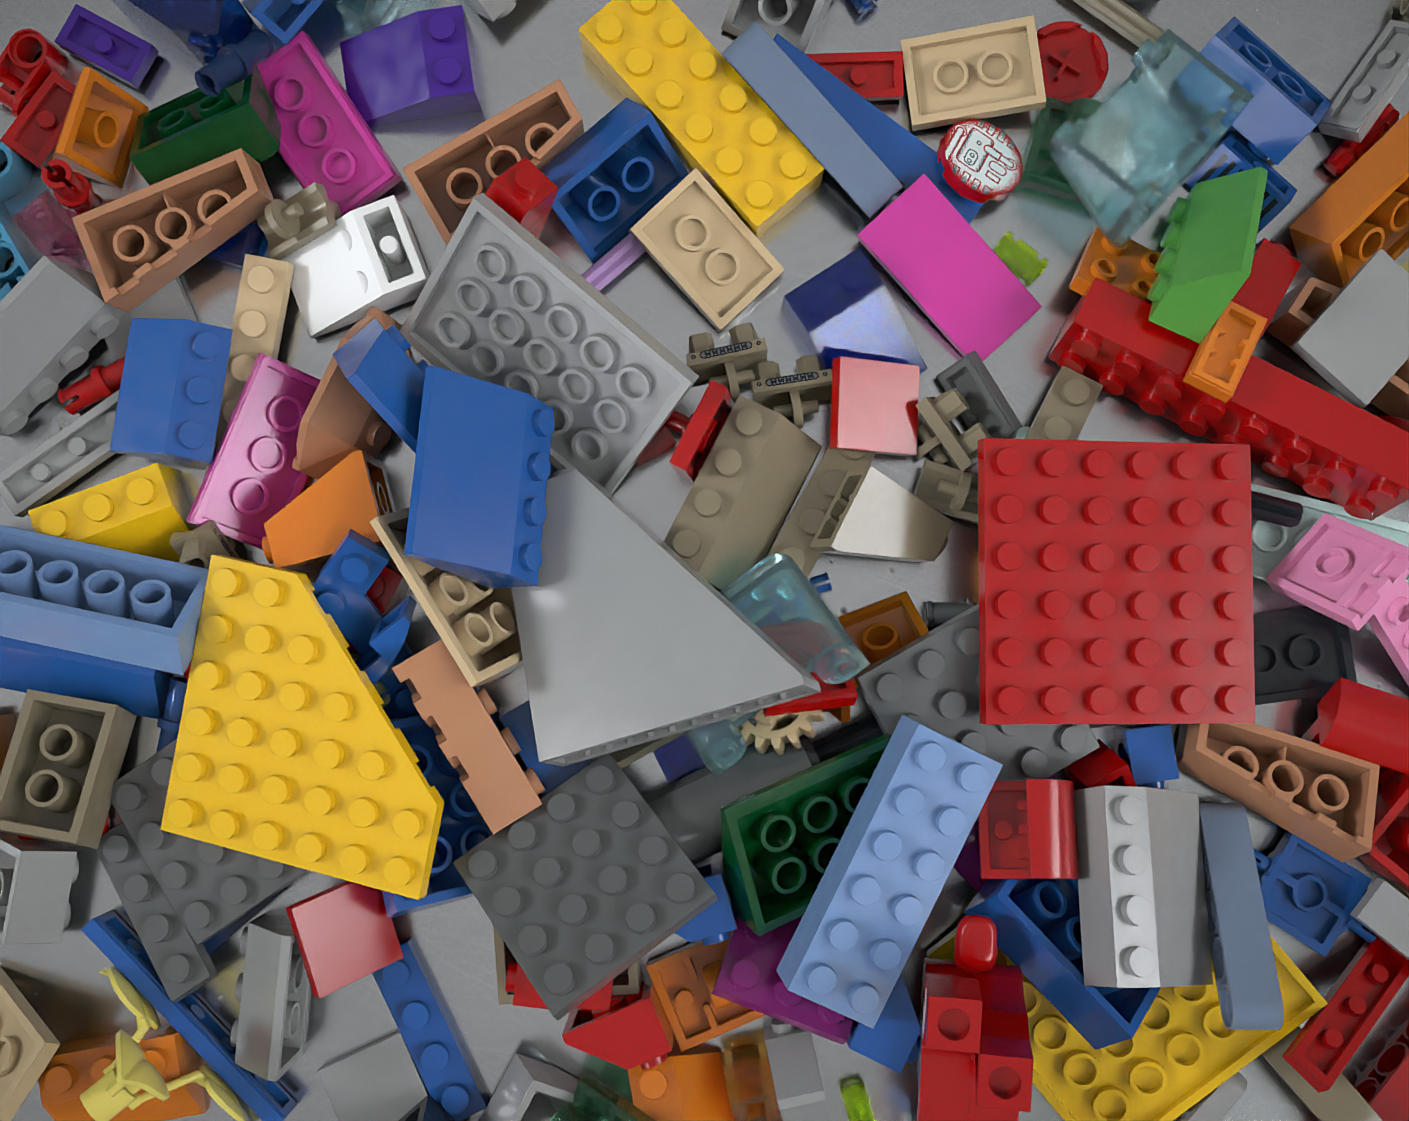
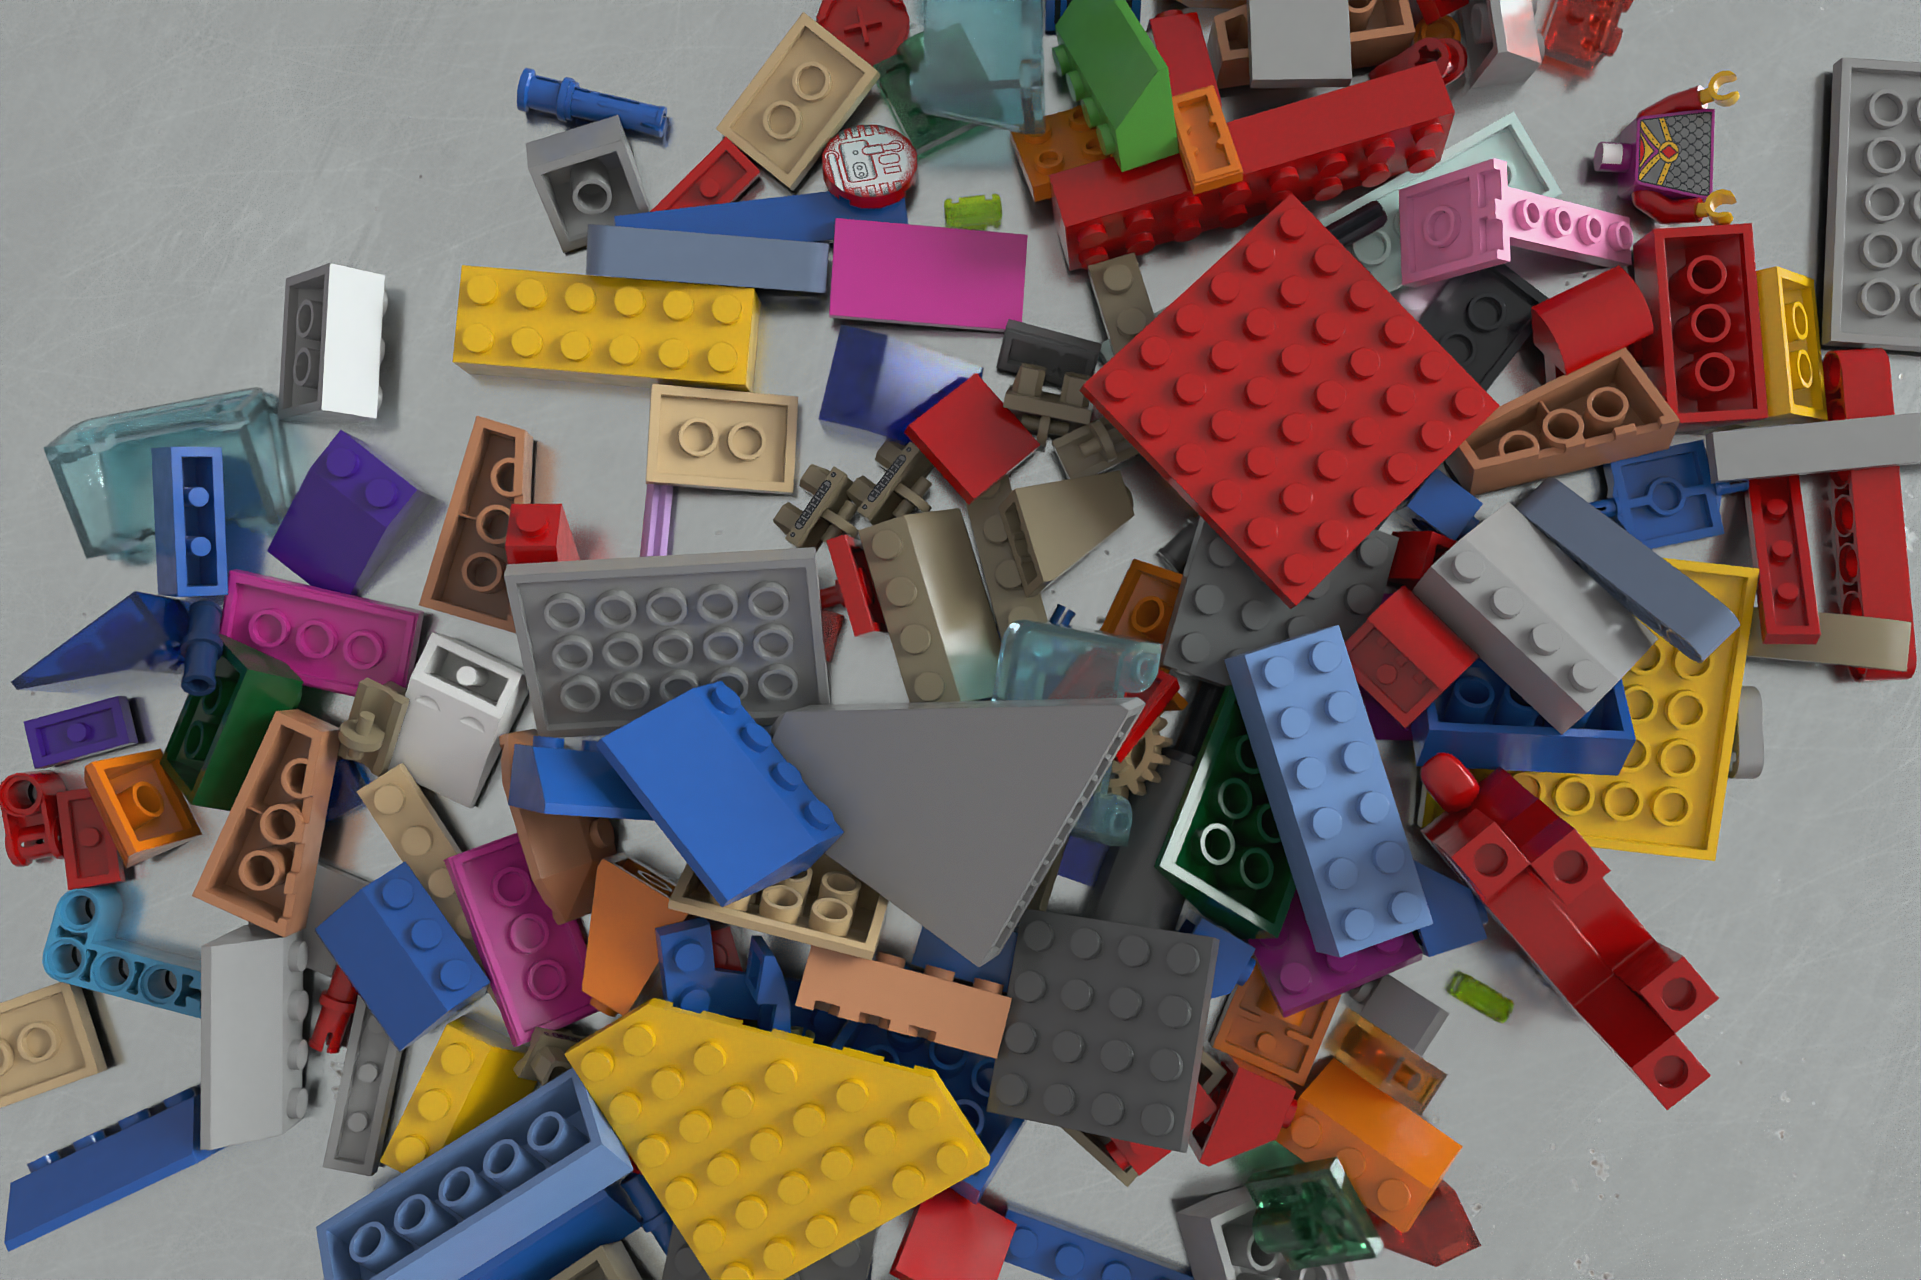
camera: 40 degrees left, 0 degrees up
clear pink brick [12,190,84,263] -> none
red pin [41,159,103,215] -> none
blue slope [540,97,689,264] -> none

